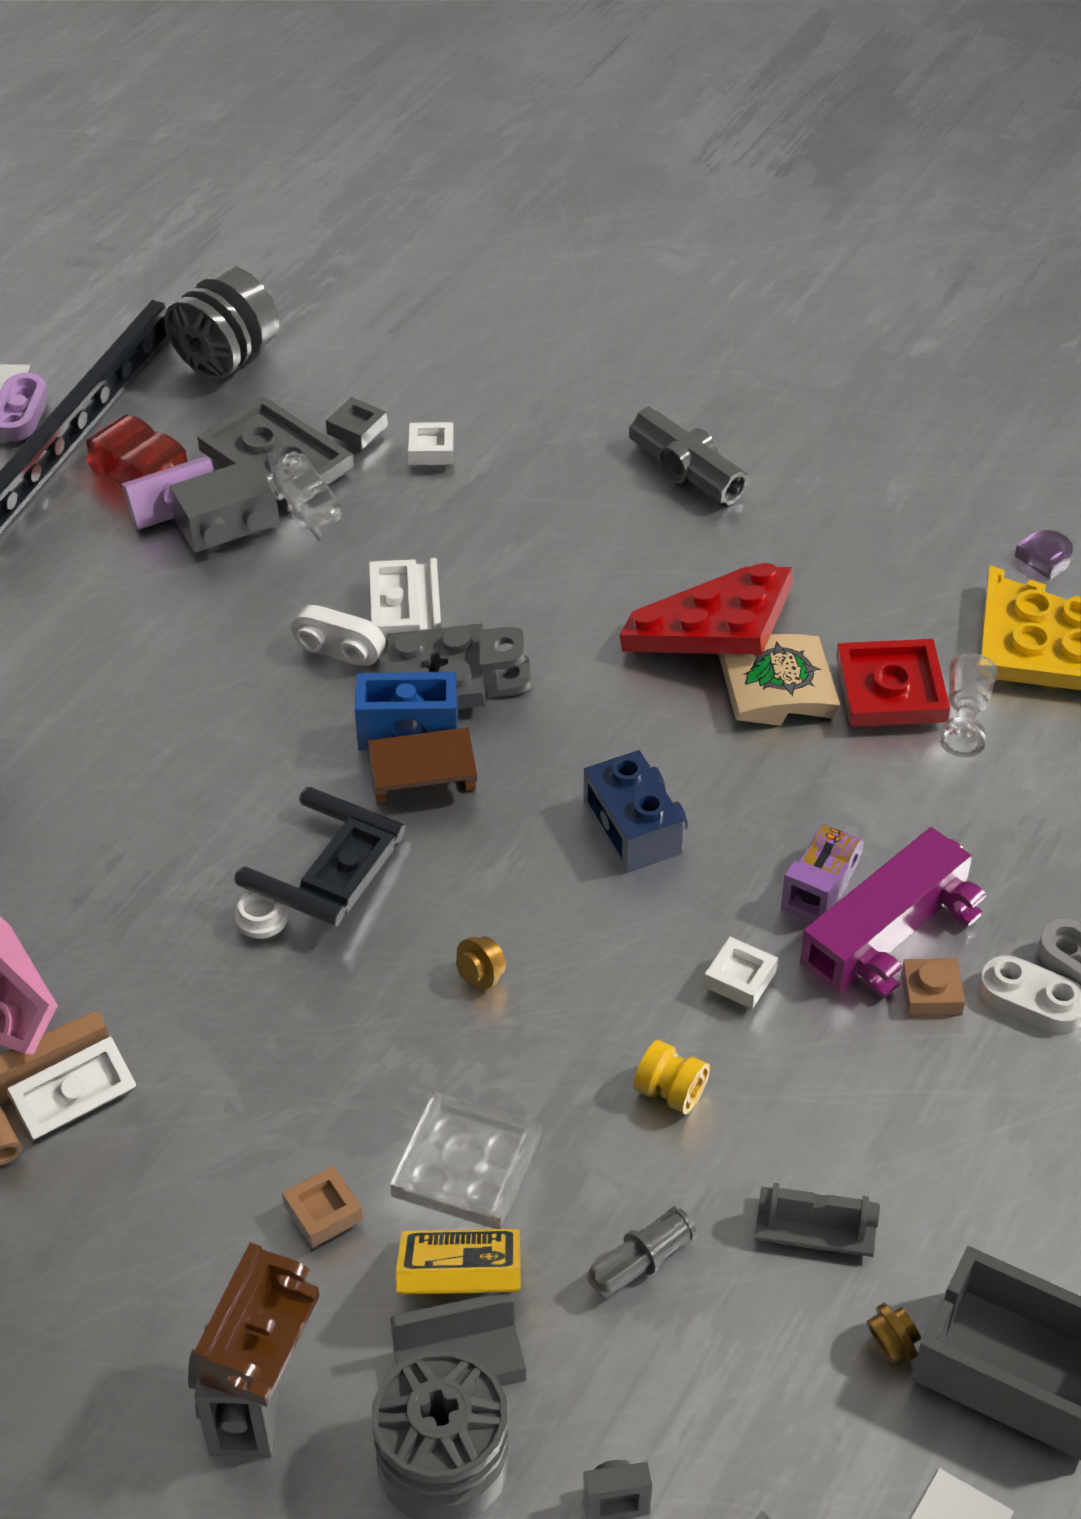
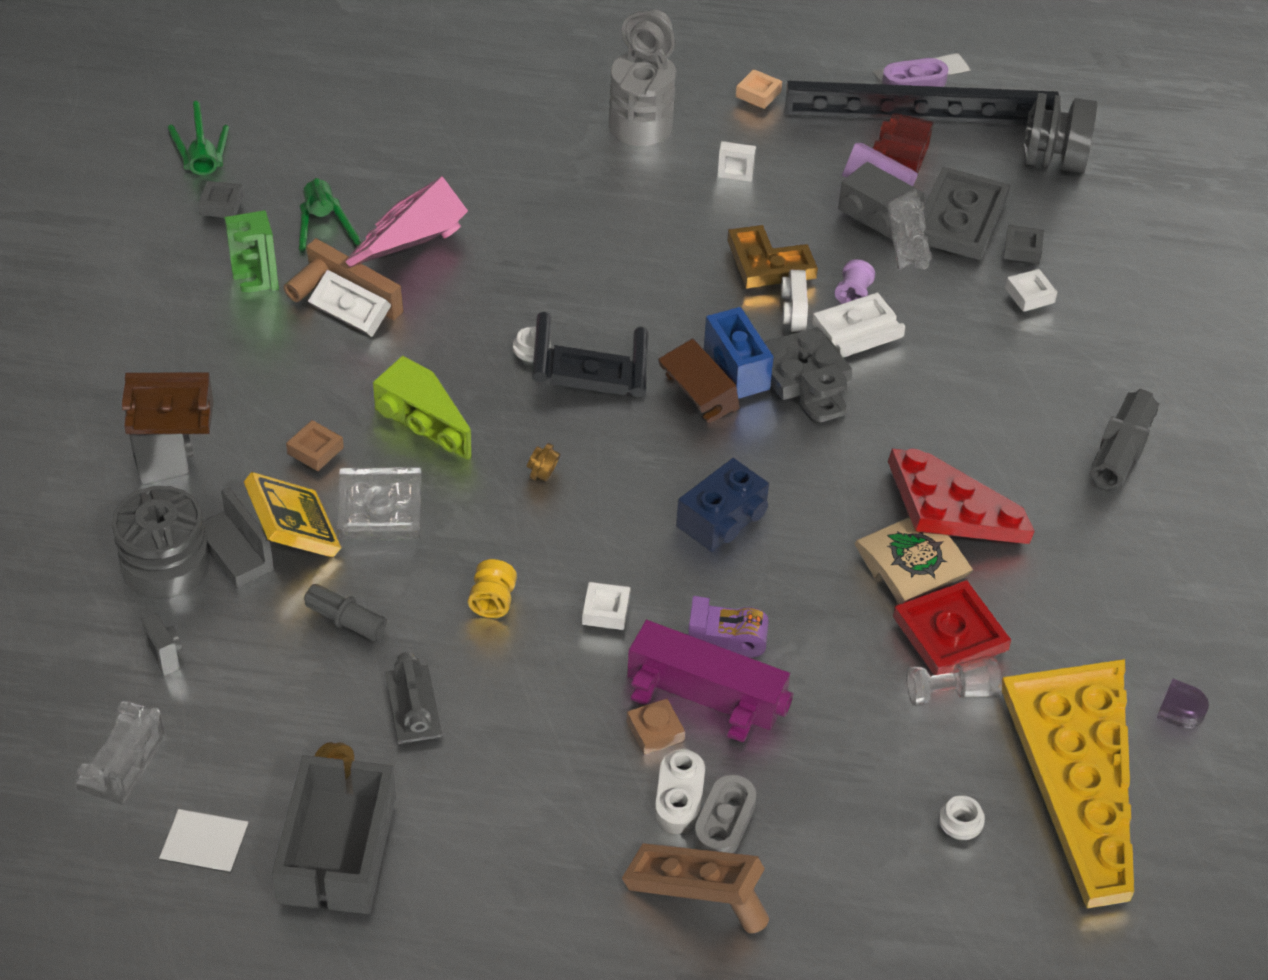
camera: 65 degrees right, 0 degrees up
none -> lime slope [373,355,472,460]
none -> white plate [717,141,756,182]
none -> pearl gold plate [727,225,818,288]
none -> lavender bush [835,259,875,304]

